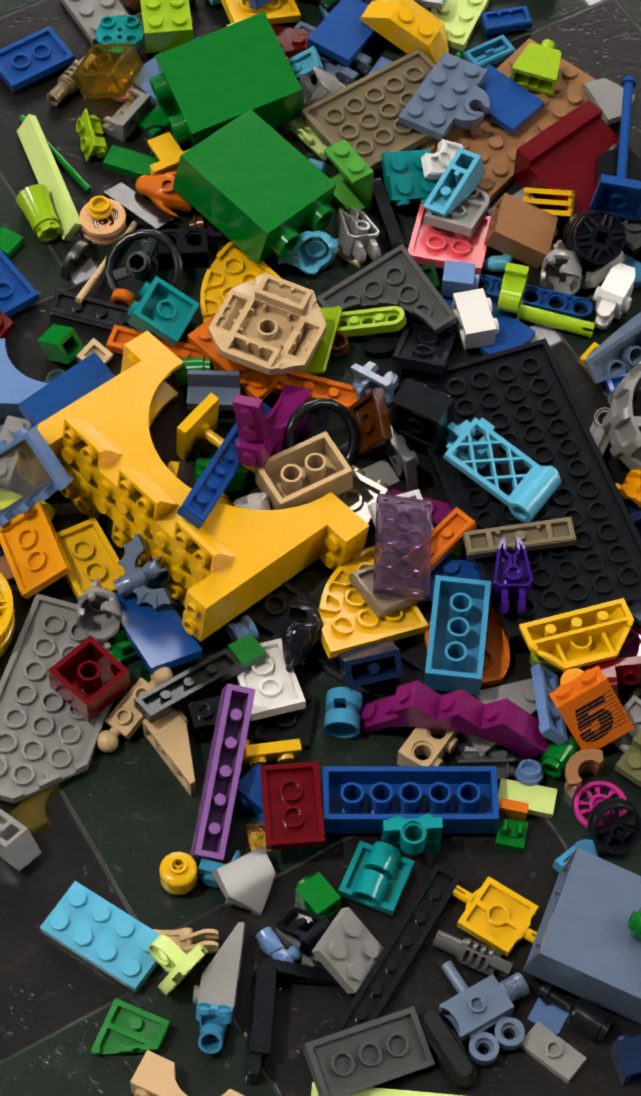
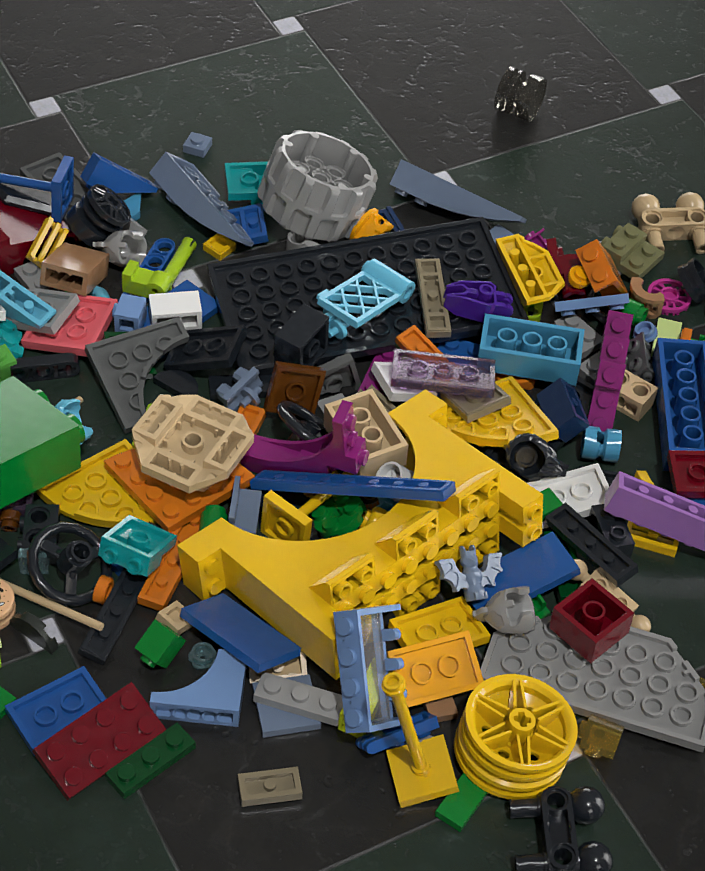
camera: 90 degrees left, 10 degrees down
tan slope [142,710,196,797] -> none
light grey hinge [335,207,381,263] -> none
lime plate [336,306,406,337] -> none
white hinge [593,263,635,330] -> none

